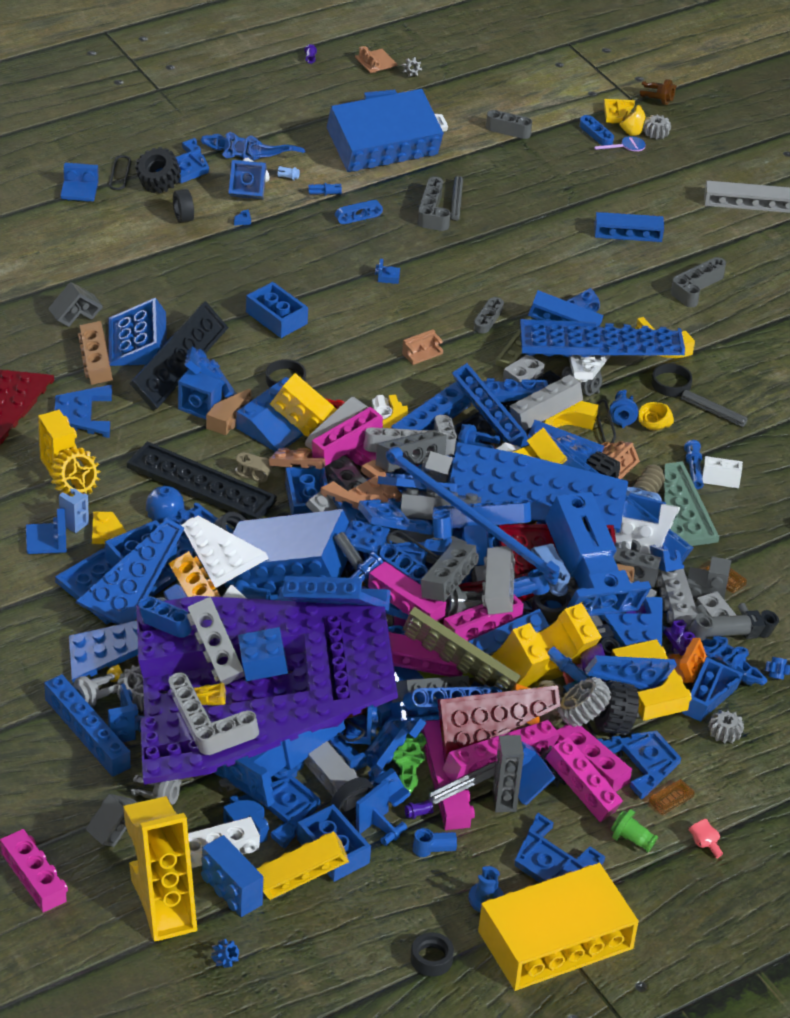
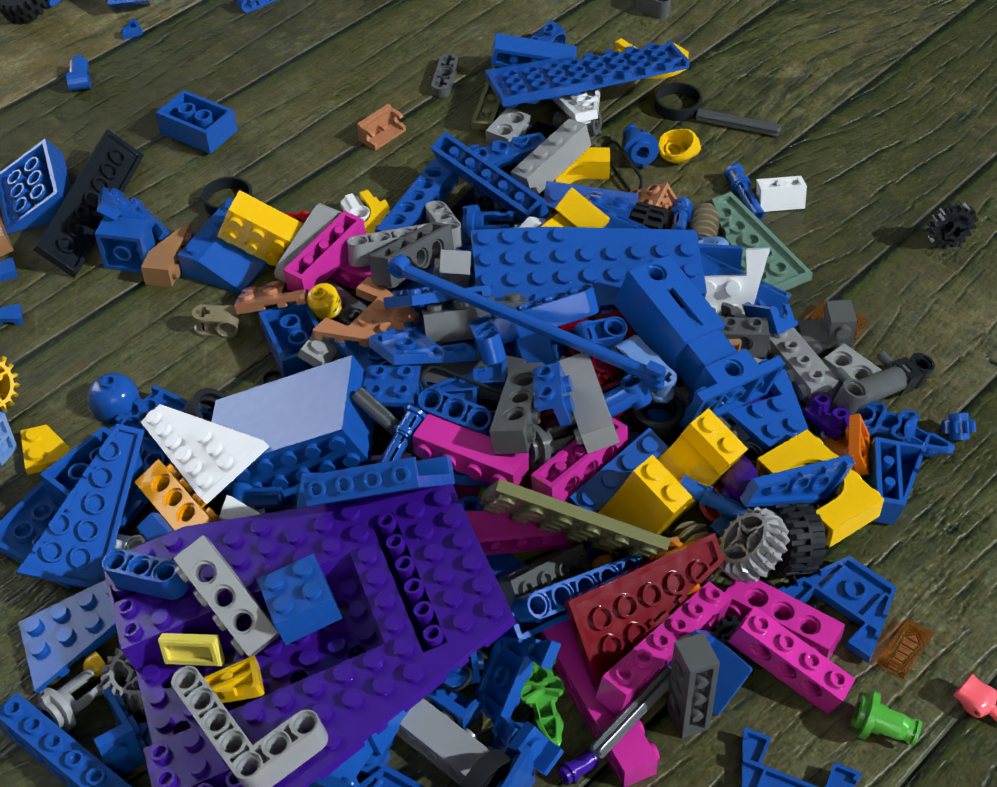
camera: 10 degrees left, 5 degrees up
black plate [127,441,277,520] -> none
black tyre [173,189,194,223] -> none
blue bracket [375,259,400,284] -> none
light grey gear [708,710,744,744] -> none
none -> blue piece [66,55,91,91]
none -> light yellow tile [158,633,225,666]
none -> yellow head [306,283,343,320]
none -> blue bracket [533,362,575,427]
none -> blue piece [573,316,628,353]
none -> blue pin [671,197,693,230]

